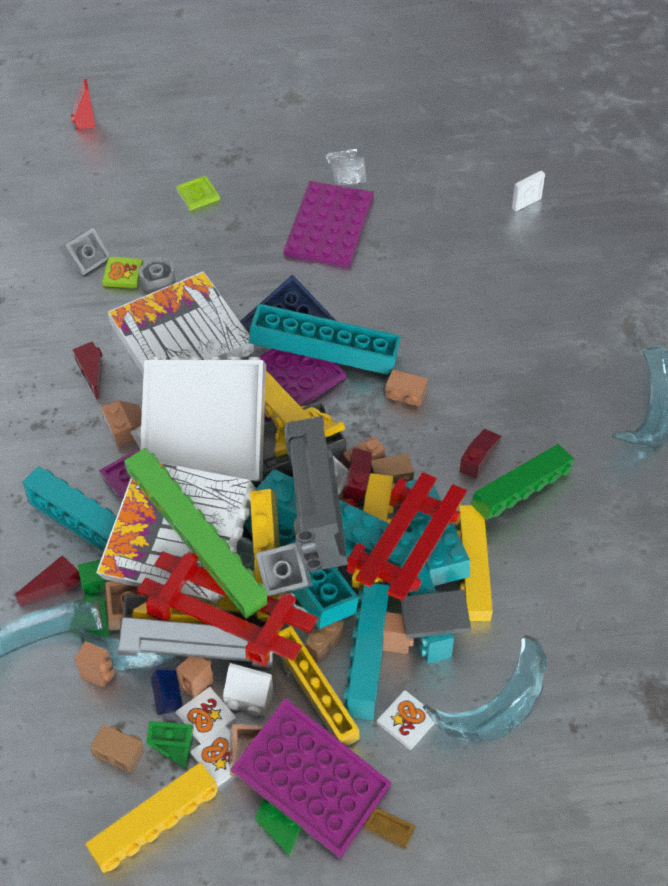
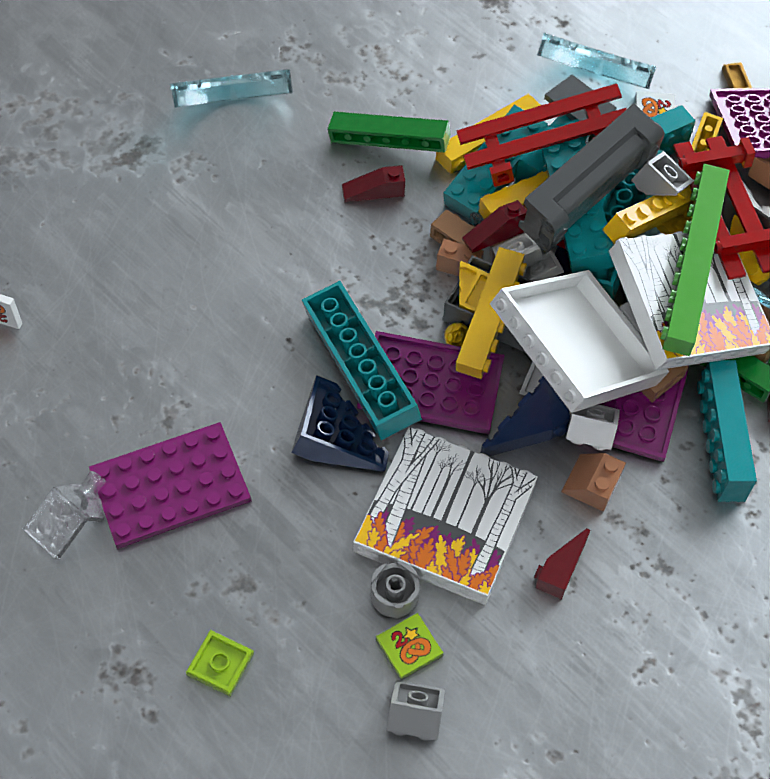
camera: 130 degrees left, 5 degrees up
nougat brick [385,369,428,407] -> none

